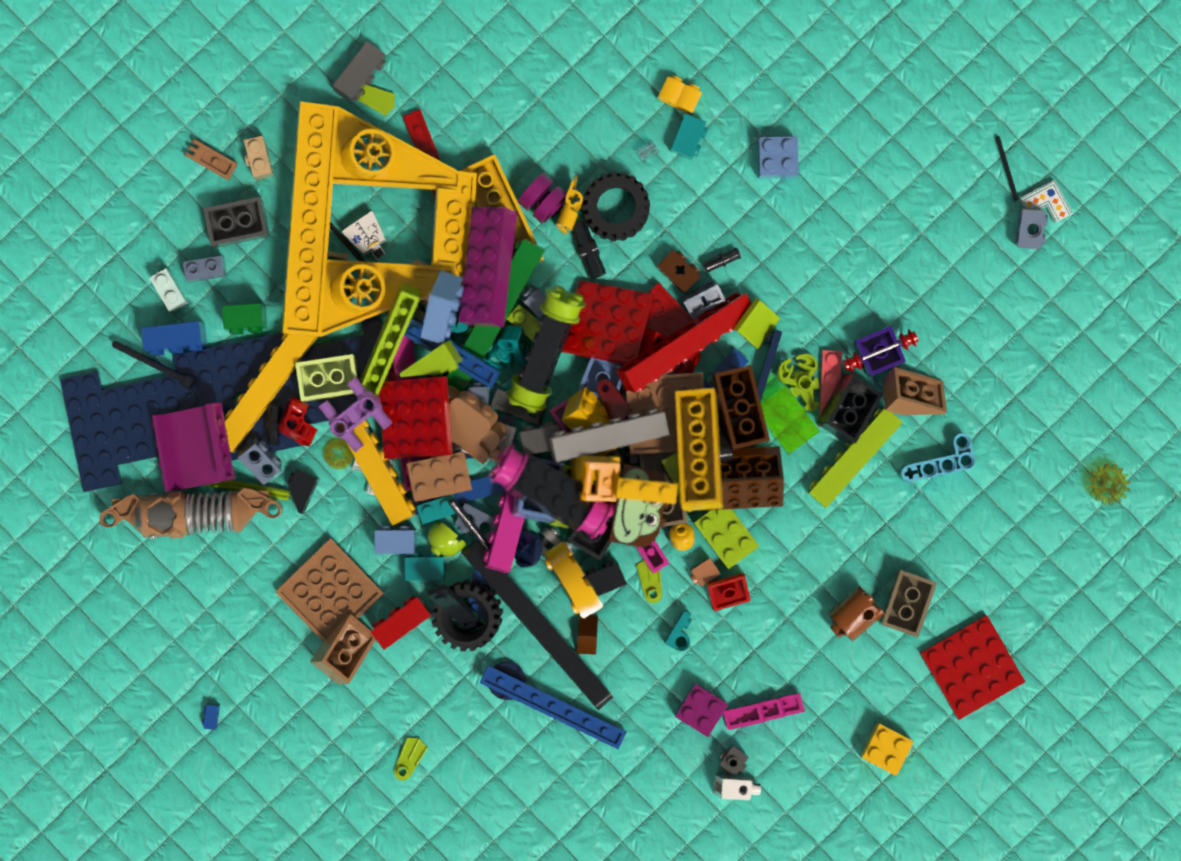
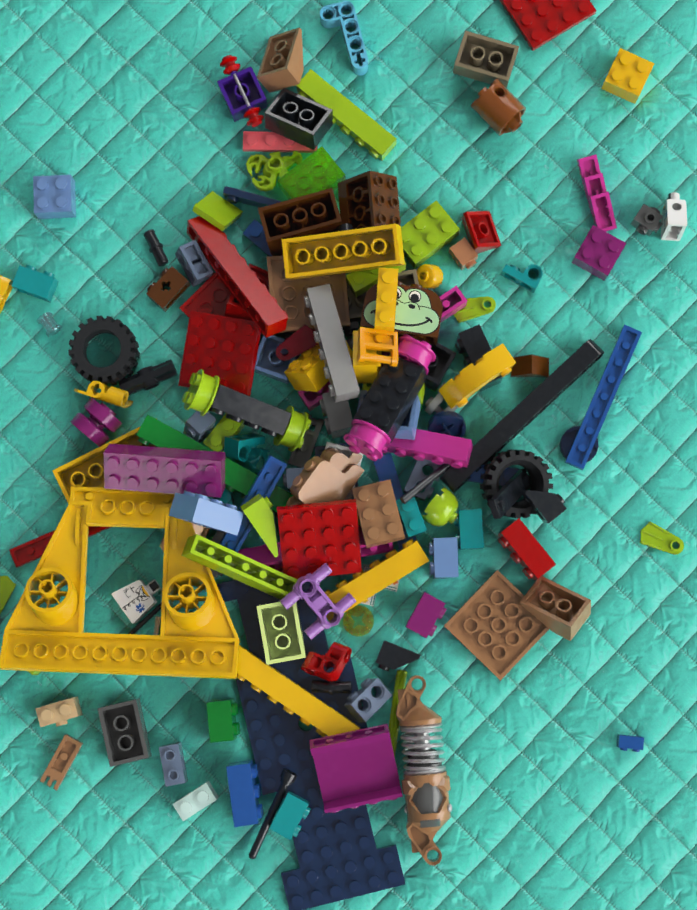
camera: 85 degrees left, 5 degrees down
none -> teal brick [269,791,311,840]
none -> magenta brick [405,592,447,638]
none -> black slope [520,489,567,524]

